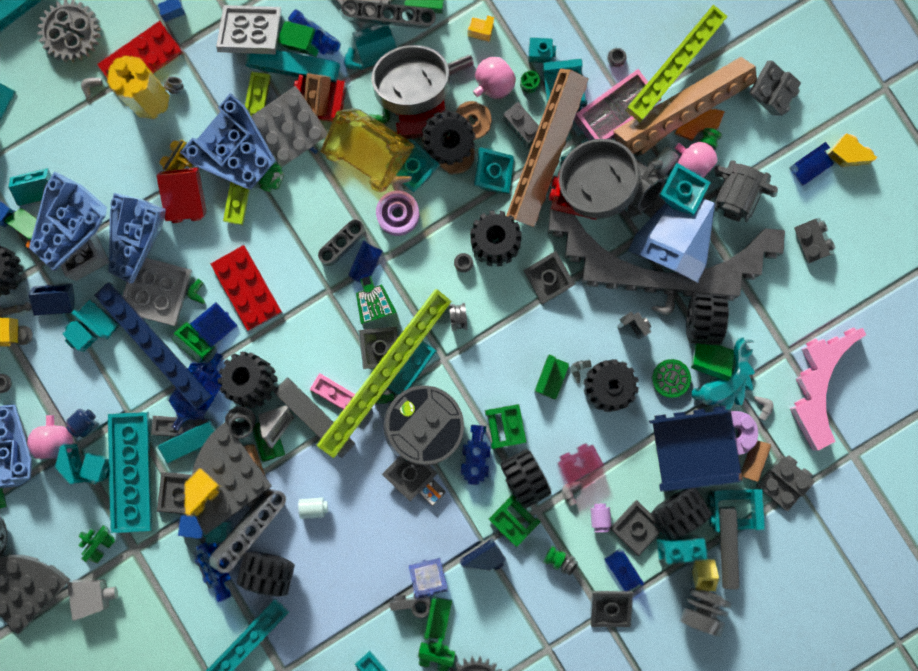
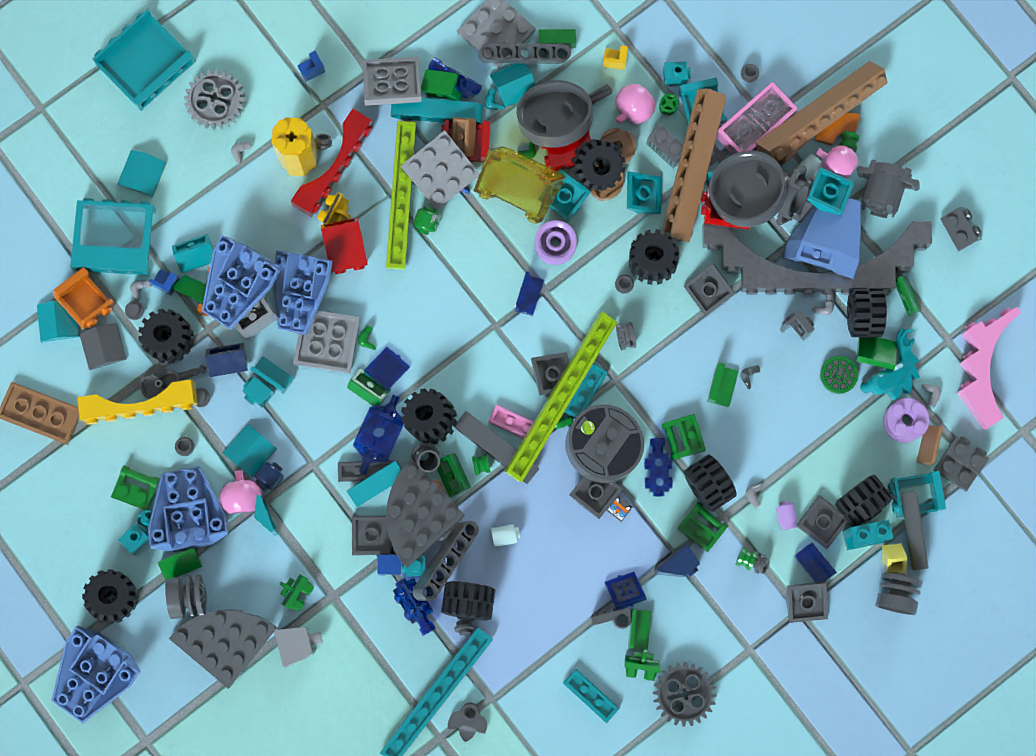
camera: 10 degrees left, 5 degrees down
teal brick [79,453,109,484] -> none
dark blue plate [94,282,212,410] -> none
red plate [97,20,183,79] -> none
teal plate [108,412,152,533] -> none
medium blue wedge [180,93,276,190] -> none
yellow slope [185,469,221,516] -> none
red plate [210,245,282,331] -> none
light grey slope [259,406,294,448] -> none
dark grey beam [318,219,365,266] -> none
torso [356,276,397,324] -> none
light grey animal [392,176,412,191] -> none
clear pink brick [556,443,604,484] -> none
black wheel [583,359,639,412] -> none
lime plate [625,4,728,122] -> none
dark blue panel [649,406,743,492] -> none
dark grey plate [749,61,801,116] -> none
clear blue panel [789,142,834,186] -> none
yellow slope [827,133,877,167] -> none
none -> teal slope [222,424,277,478]
none -> red arch [291,108,373,217]
none -> dark grey plate [454,620,474,635]
none -> green wheel [472,453,491,475]
none -> green slope [896,276,921,316]

